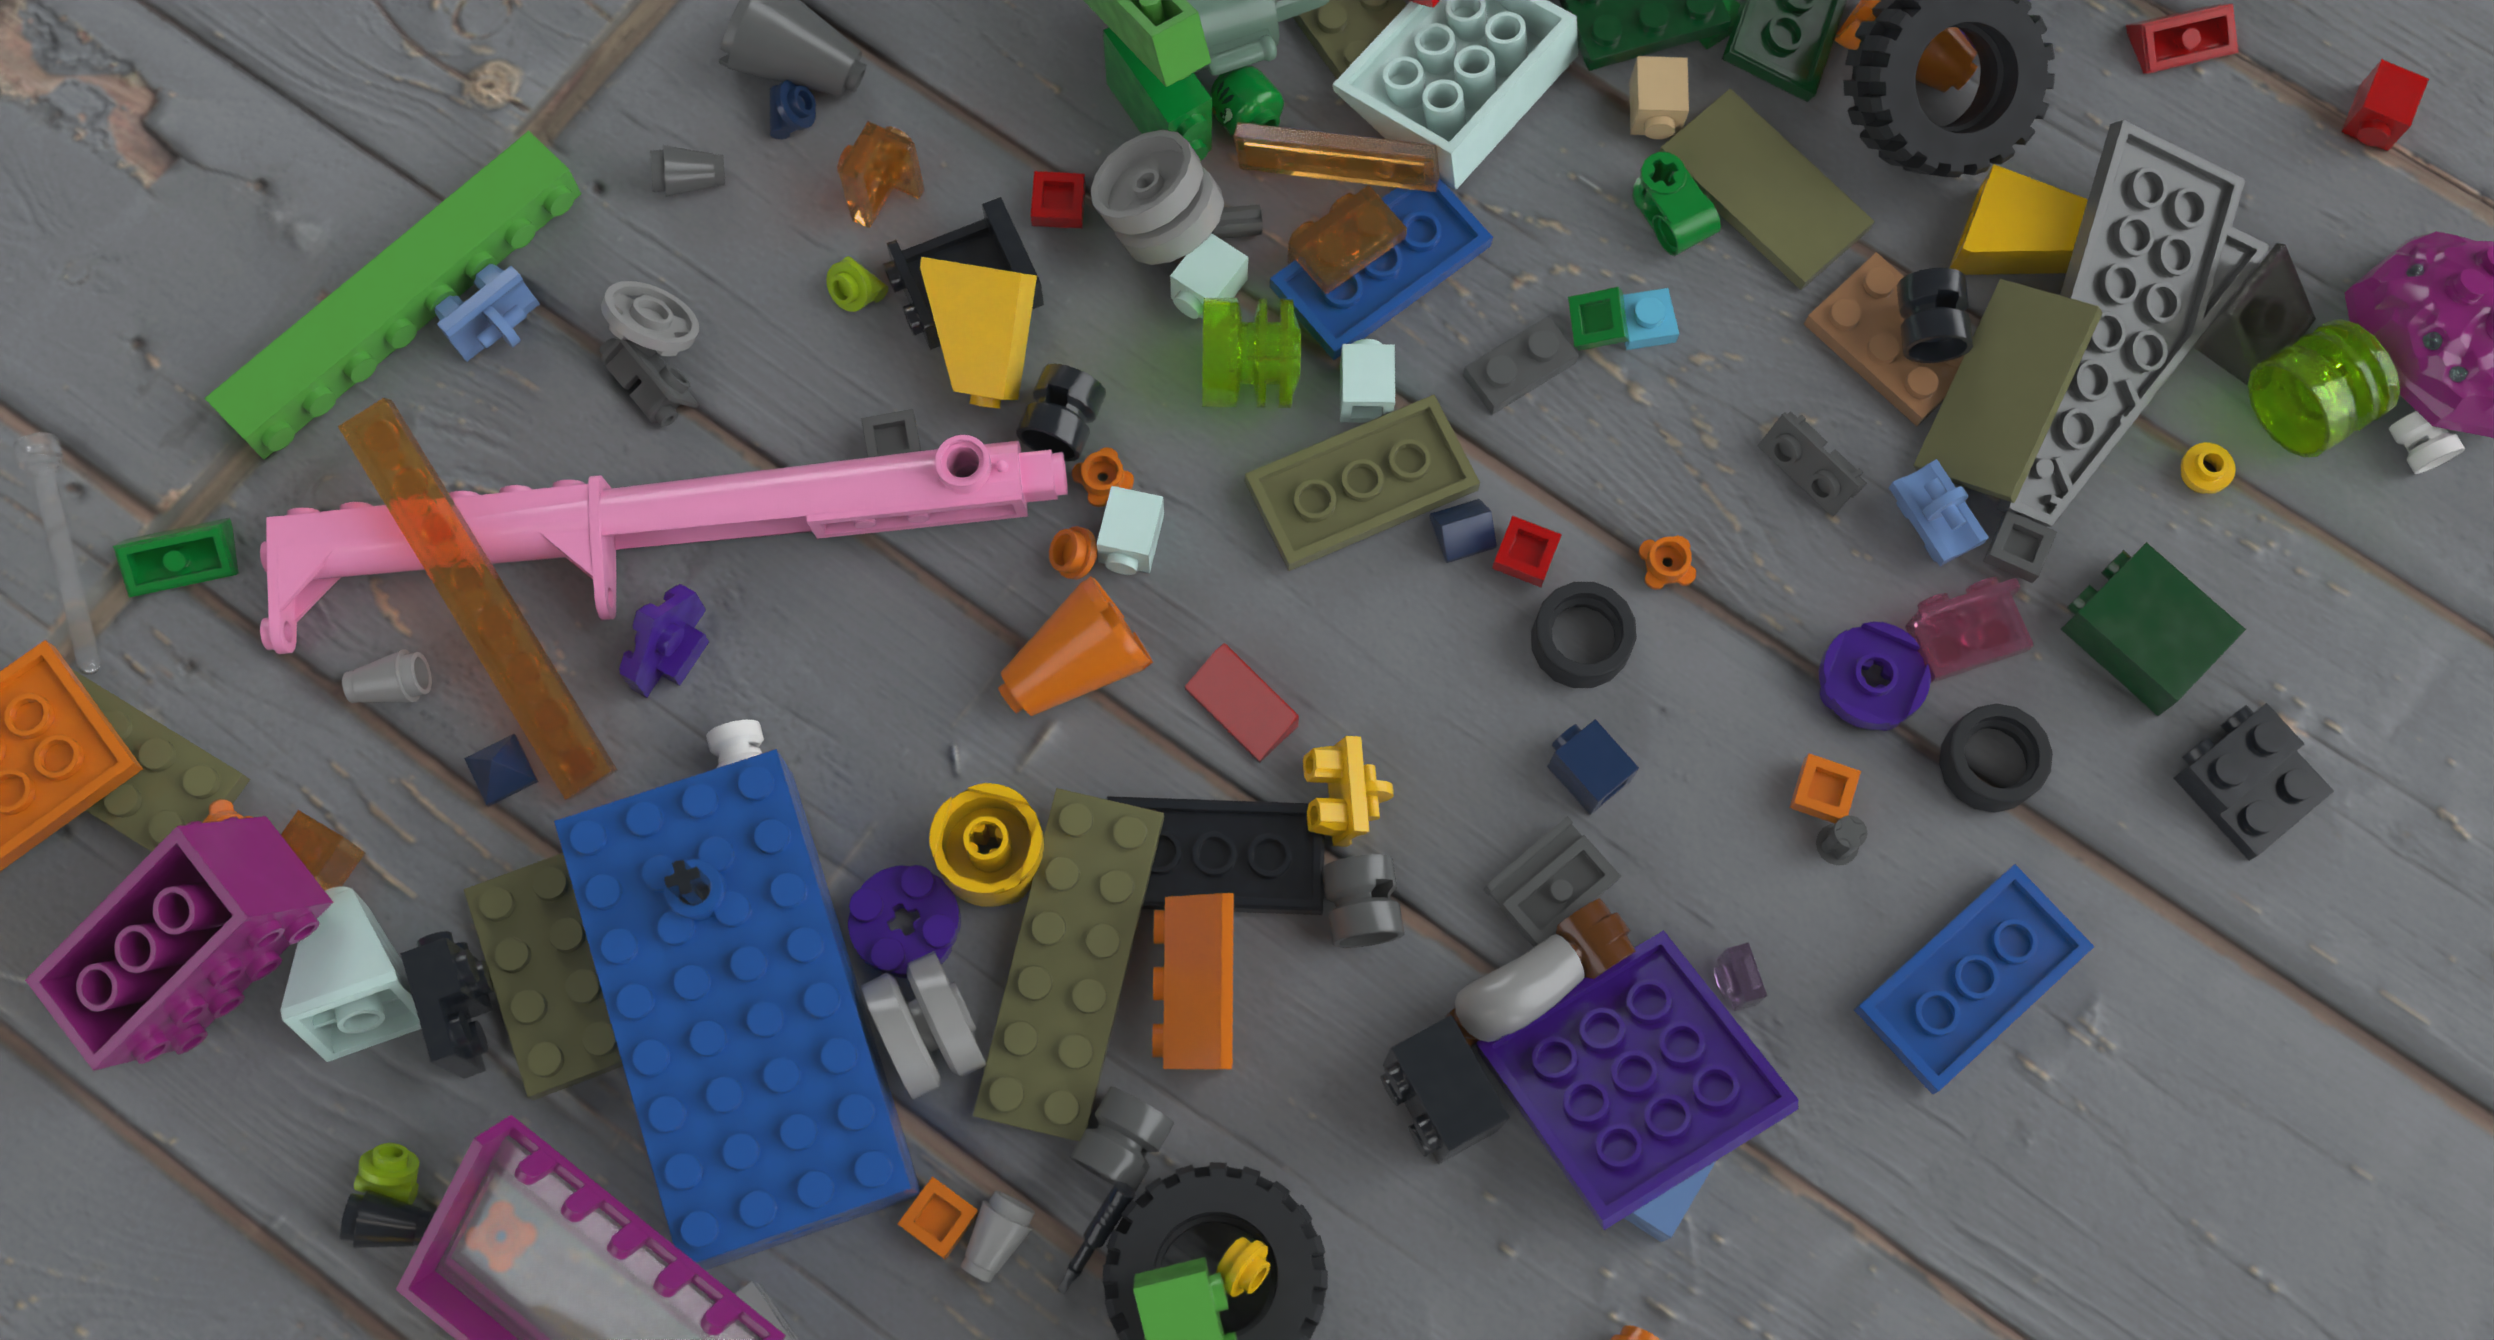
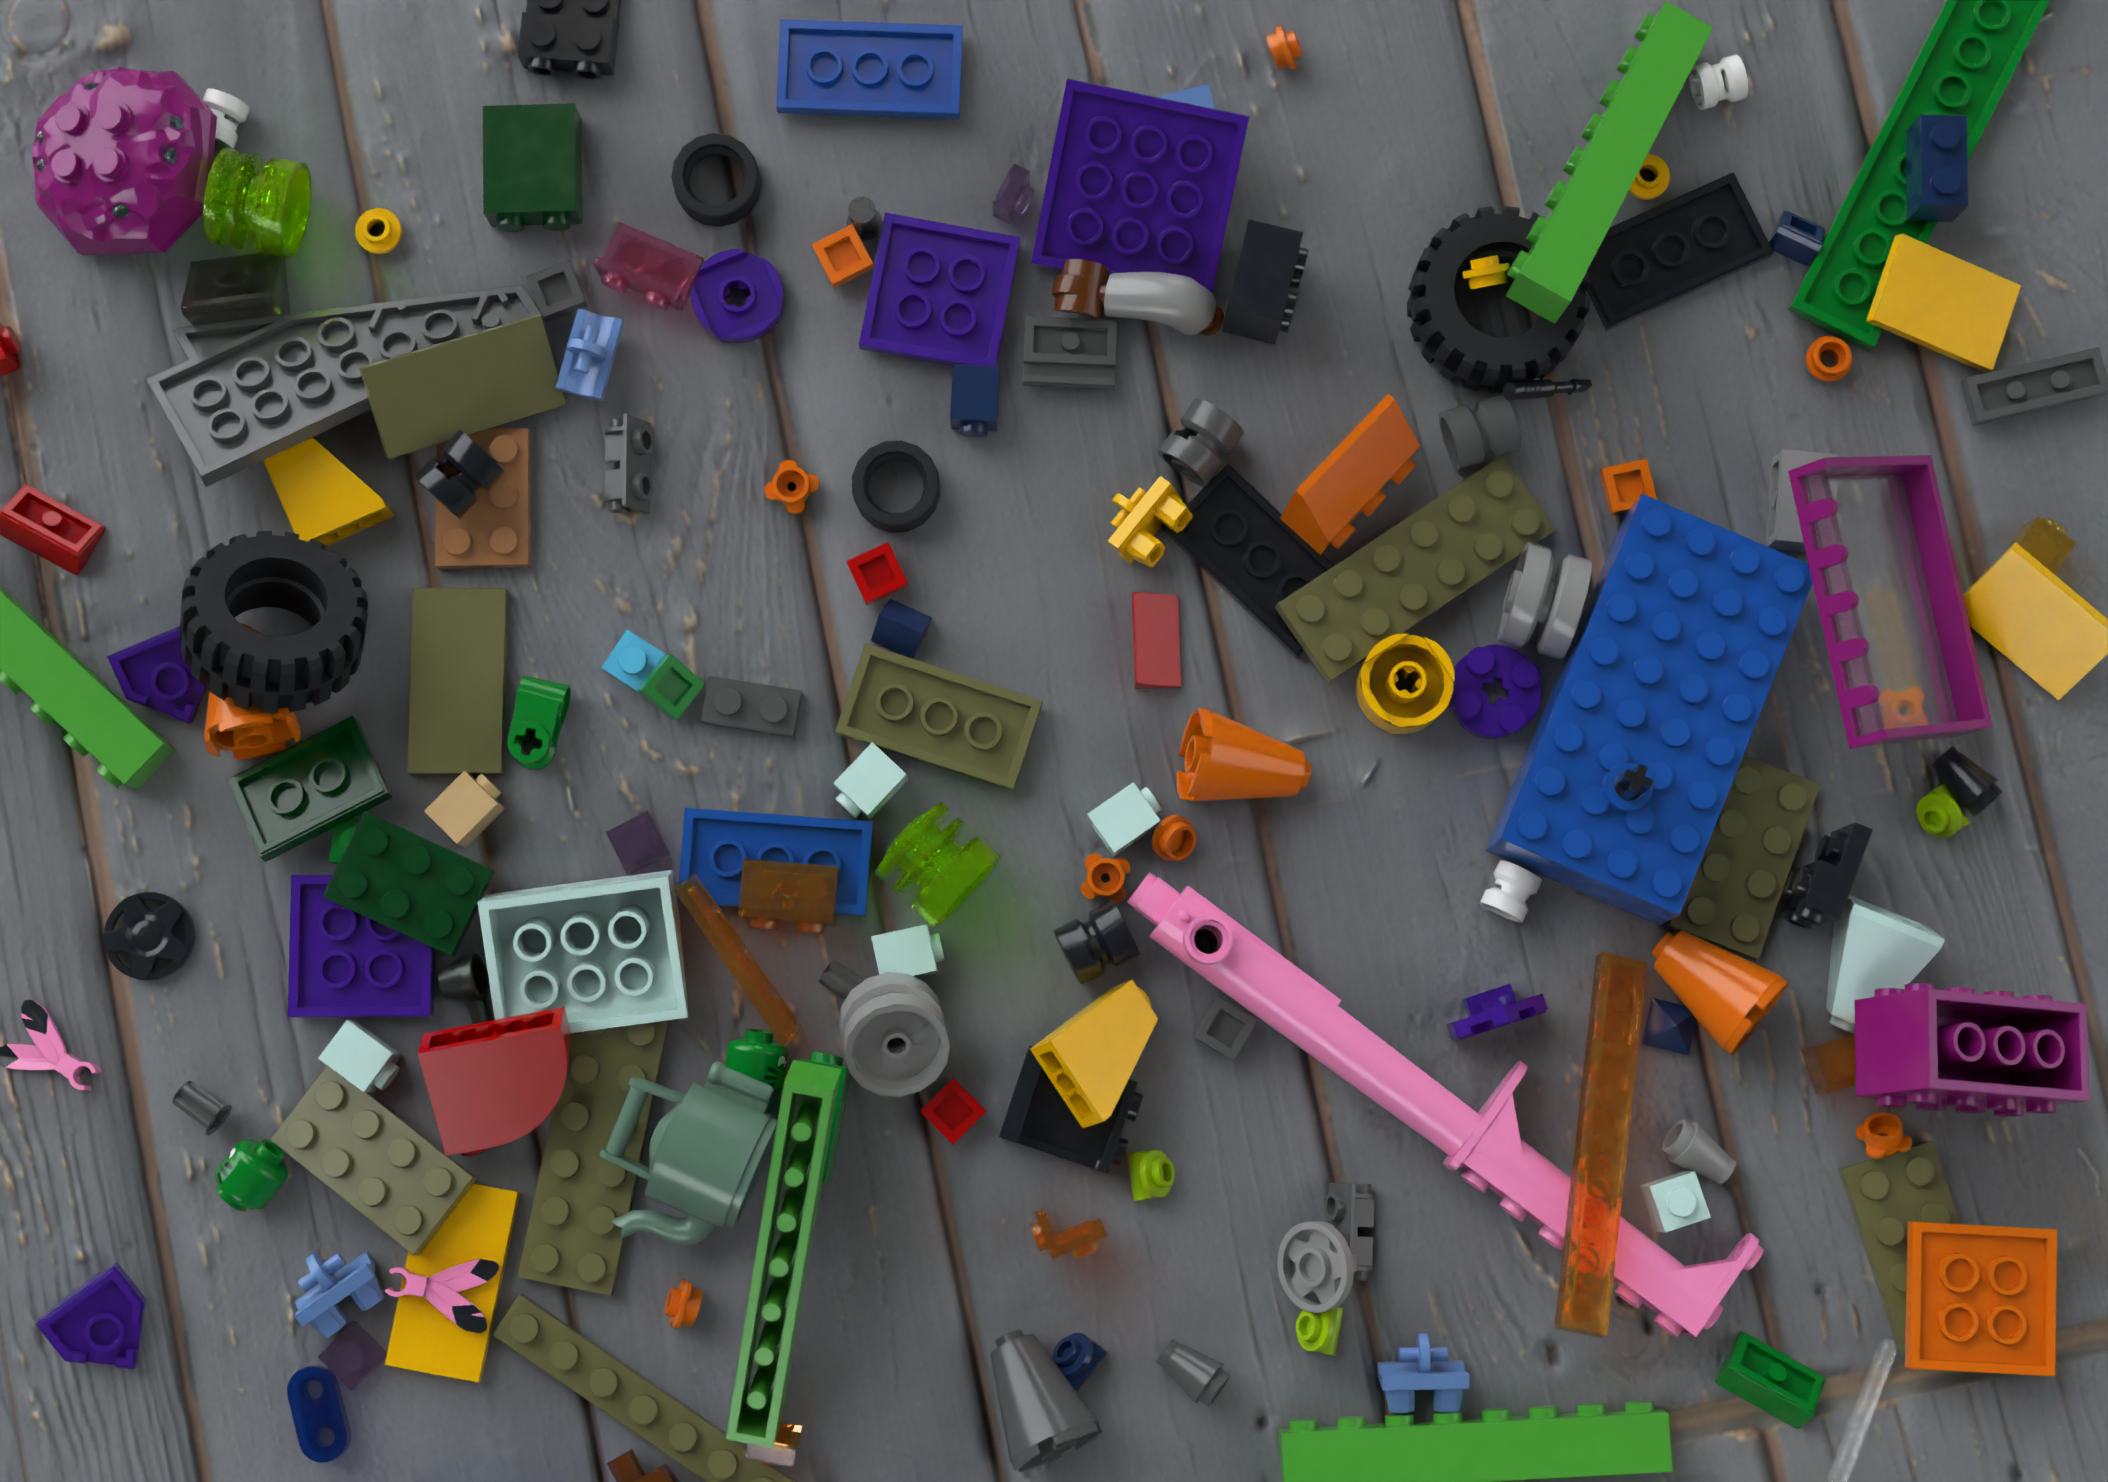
camera: 135 degrees left, 10 degrees up
light grey cone [960,1190,1035,1283] -> none
none -> clear purple plate [606,811,670,875]
none -> dark purple plate [859,212,1021,366]
none -> lime plate [1296,1303,1344,1356]
none -> light aqua brick [1639,1171,1711,1233]
none -> orange cone [1652,930,1789,1056]

